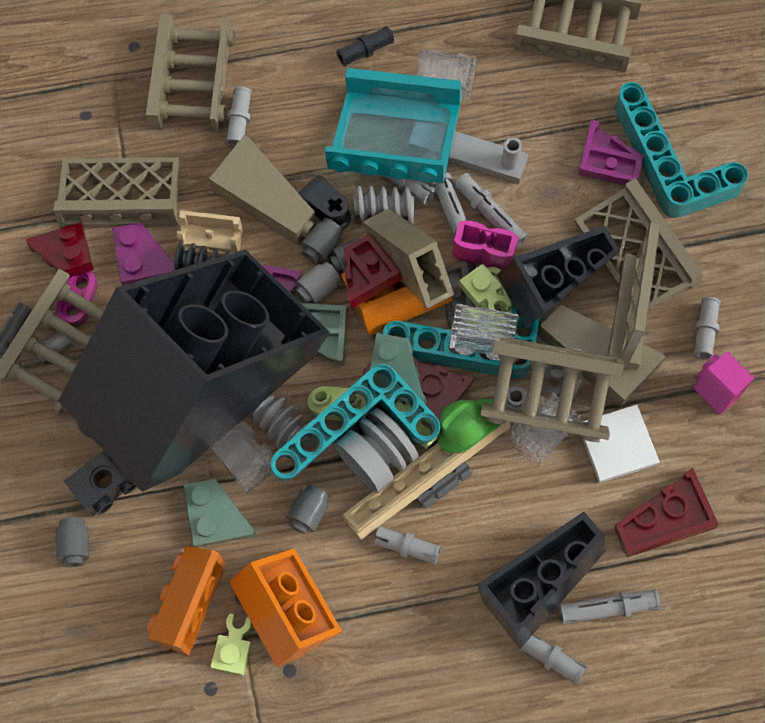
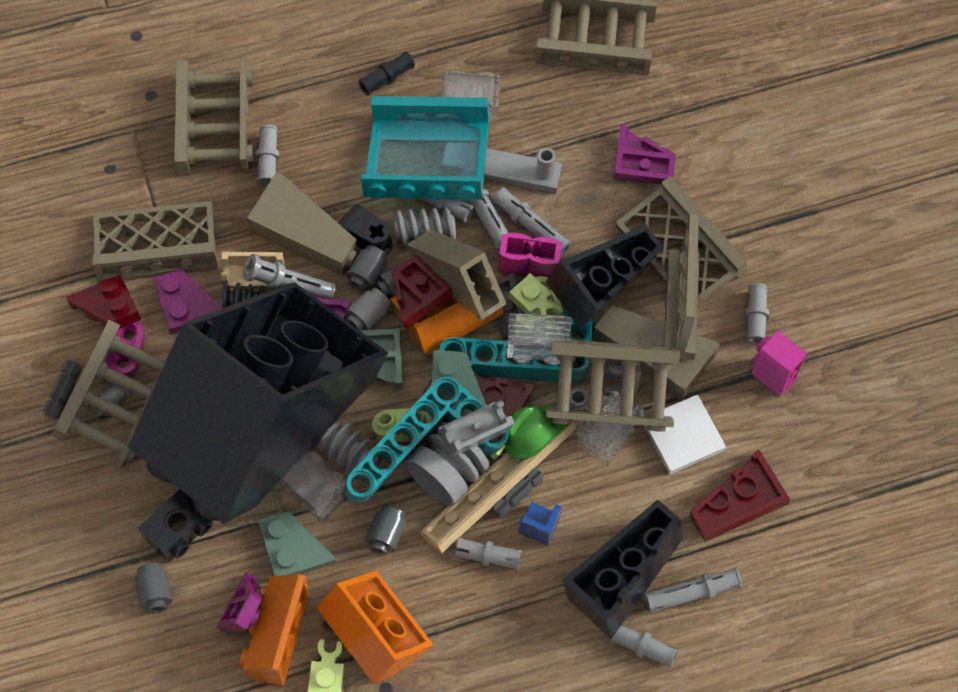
camera: 10 degrees left, 5 degrees down
teal beam [615,82,748,218] -> none
none -> magenta wing [216,573,262,634]
none -> light grey pin [243,254,335,299]
none -> light grey hinge [438,400,515,458]
none -> blue panel [519,502,562,546]

